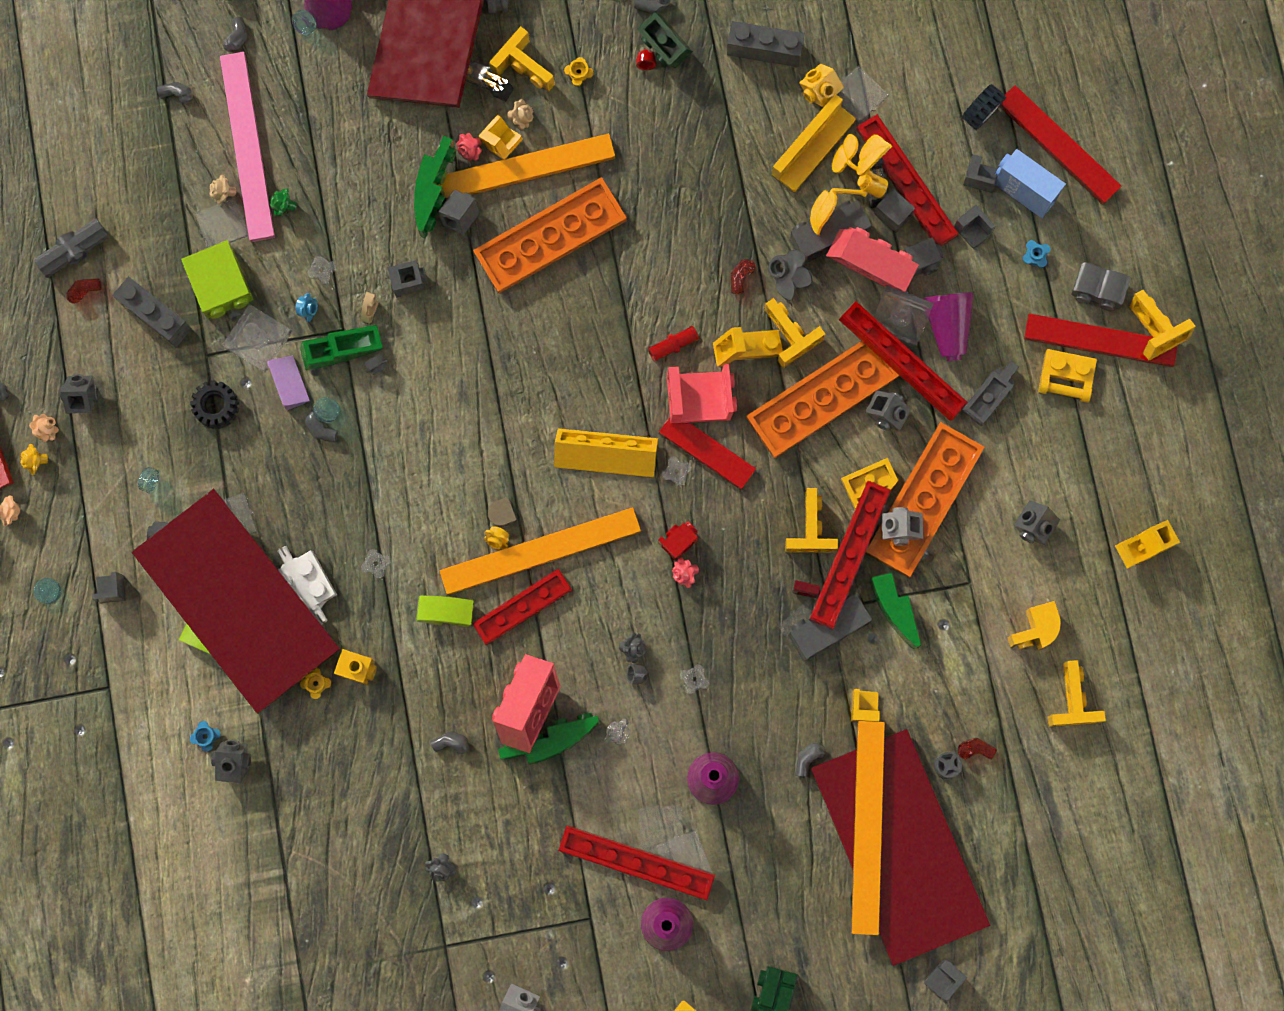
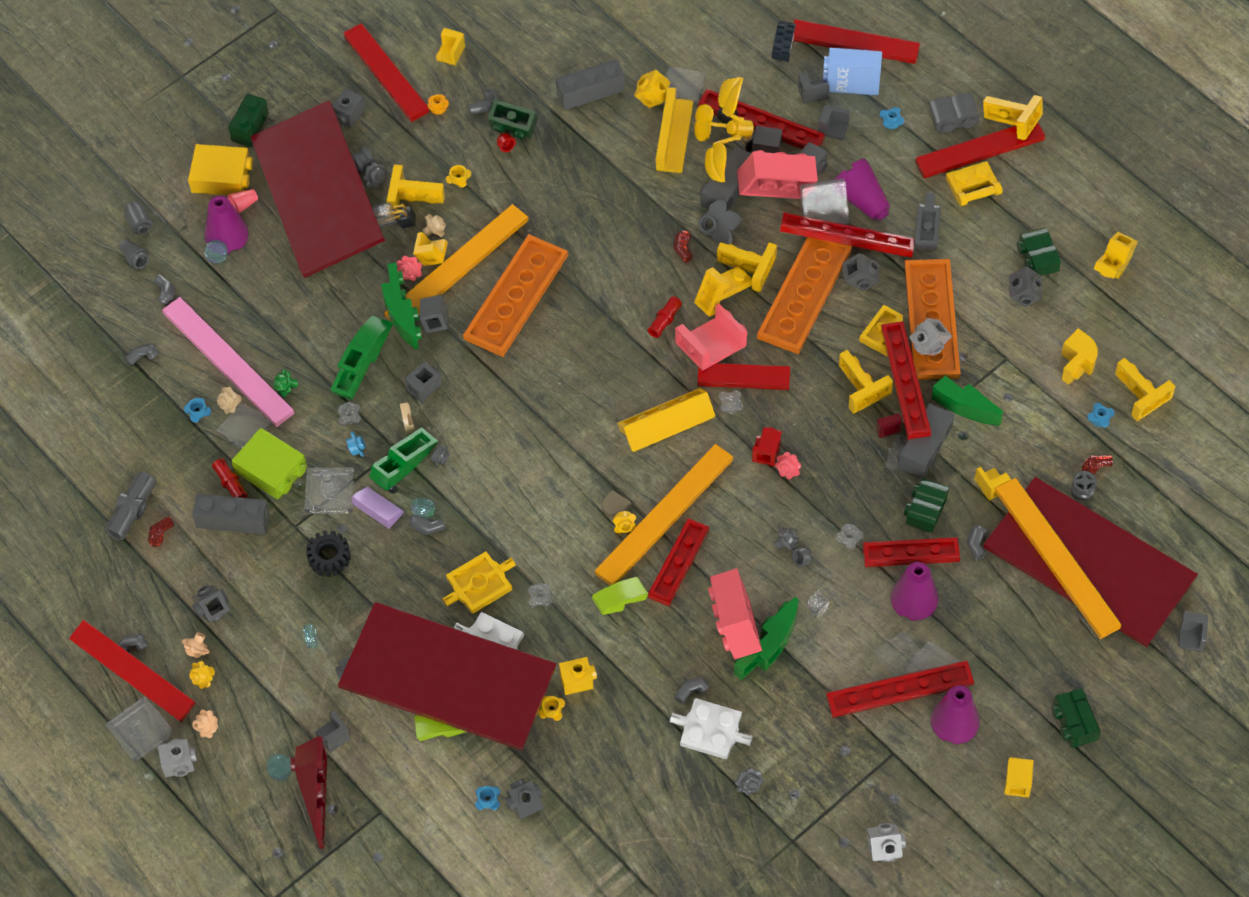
camera: 35 degrees left, 20 degrees down
none -> dark azure plate [184,398,211,423]
none -> red pin [211,458,248,498]
none -> dark red wedge [291,736,328,849]
none -> green slope [330,315,393,400]
none -> dark grey plant [363,162,387,189]
none -> yellow plate [442,551,516,614]
none -> white plate [670,698,753,759]
none -> red tile [862,537,960,567]
none -> dark green brick [903,478,949,533]
none -> dark green brick [1017,227,1061,276]
none -> dark azure plate [1087,403,1115,427]

